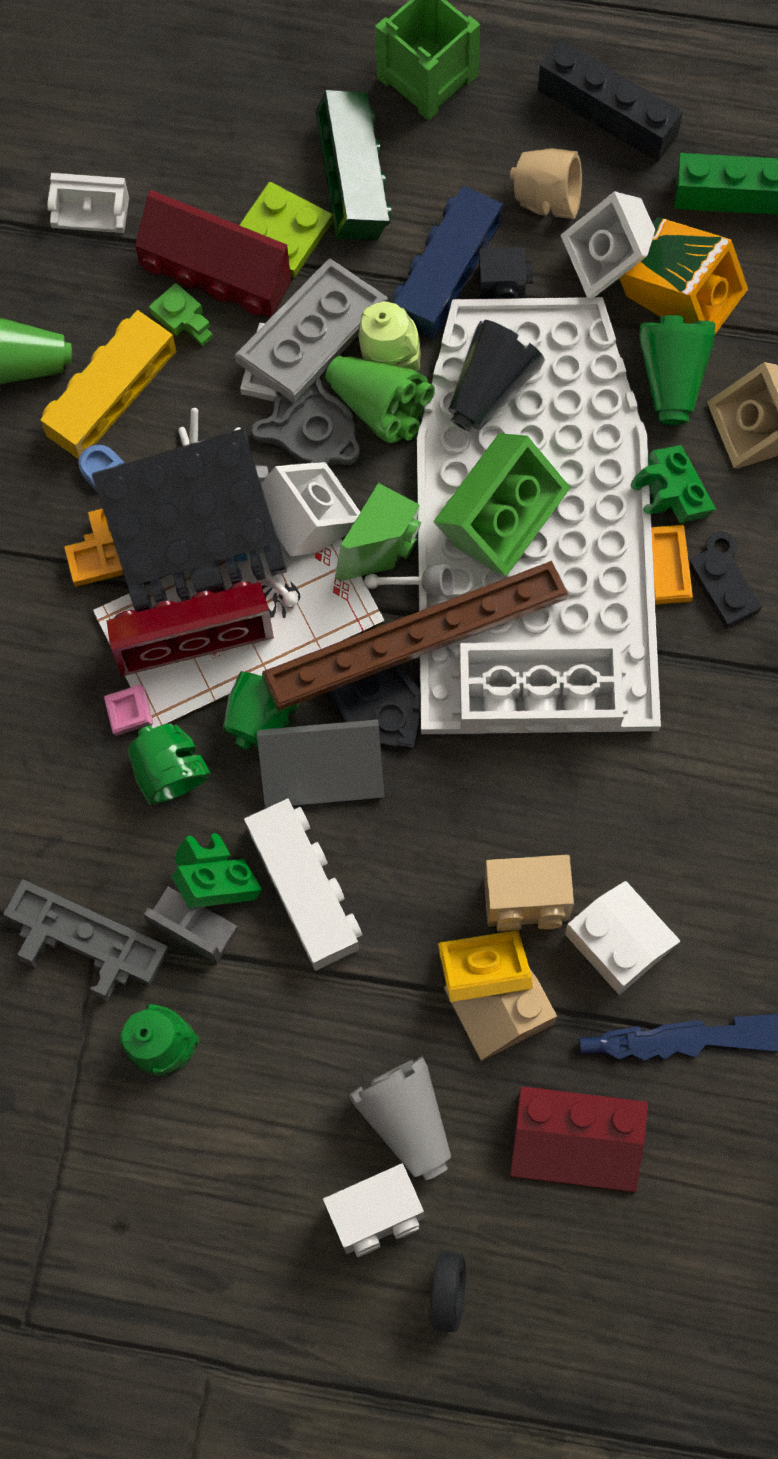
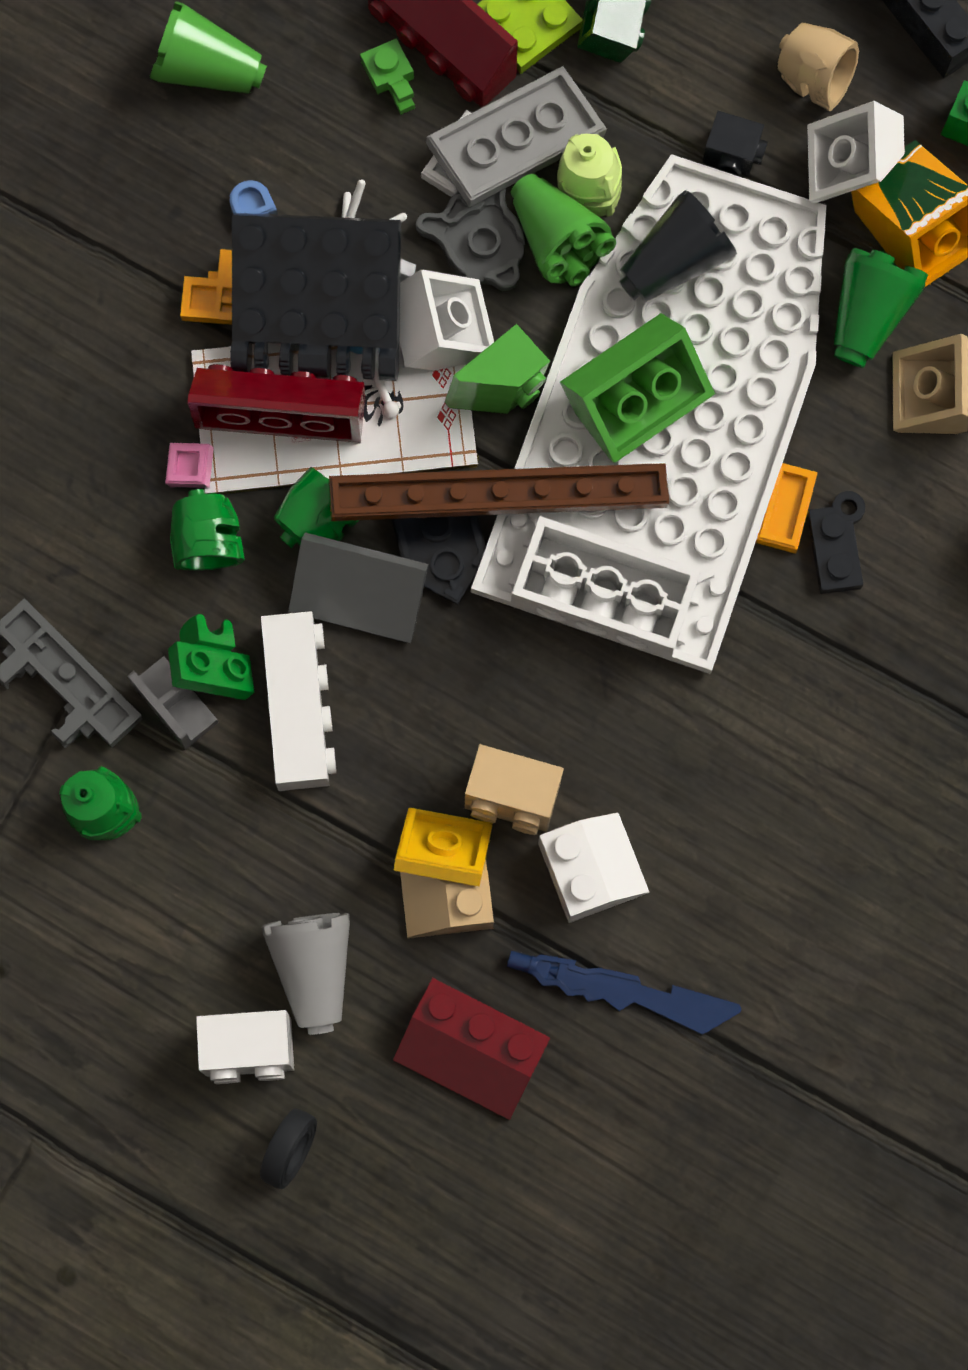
camera: 15 degrees right, 5 degrees up
yellow brick [40,310,176,459] -> none
light grey hinge [364,564,455,596] -> none
dark blue brick [391,186,503,340] -> none
green plate [630,445,716,523] -> none

